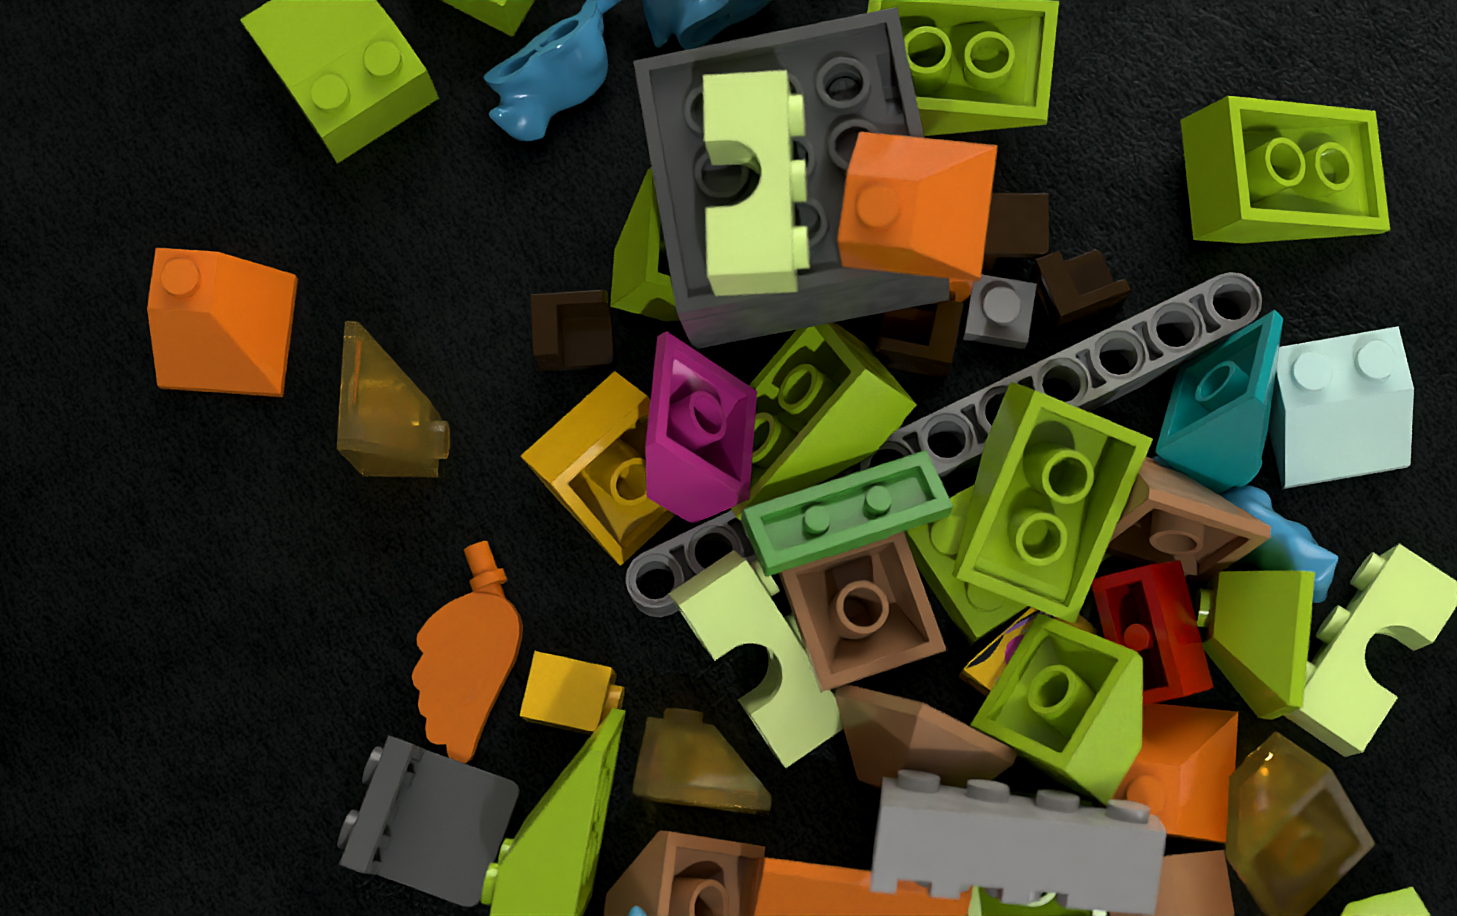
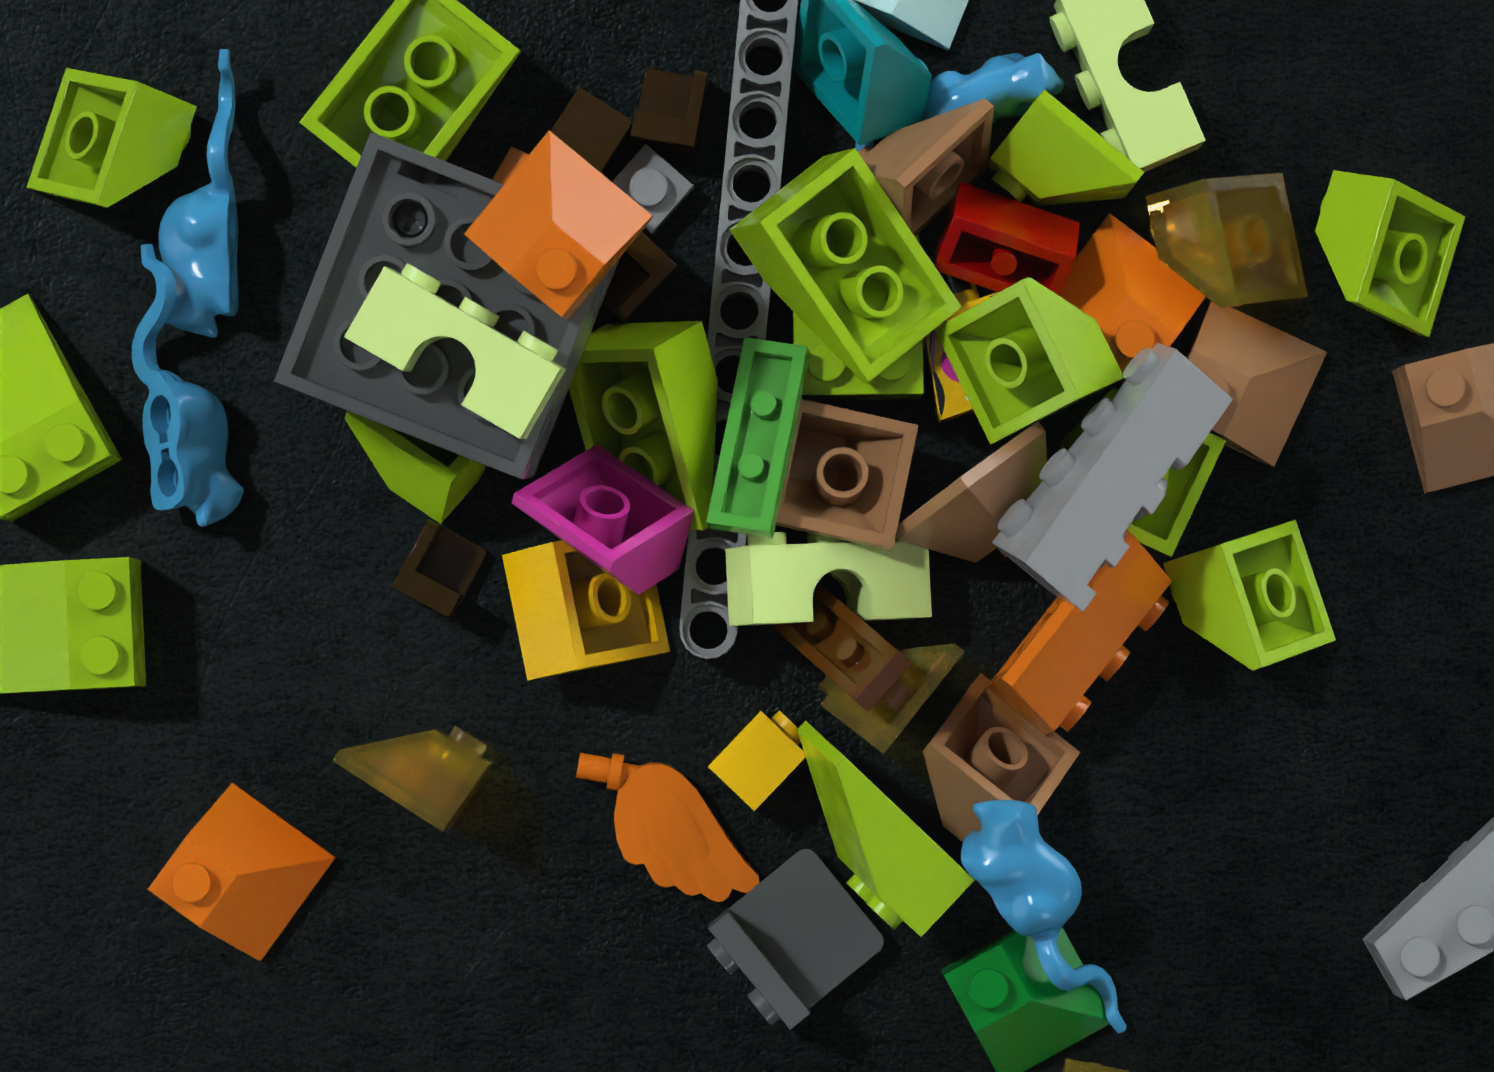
camera: 65 degrees left, 10 degrees up
none -> reddish brown plate [771,582,914,712]

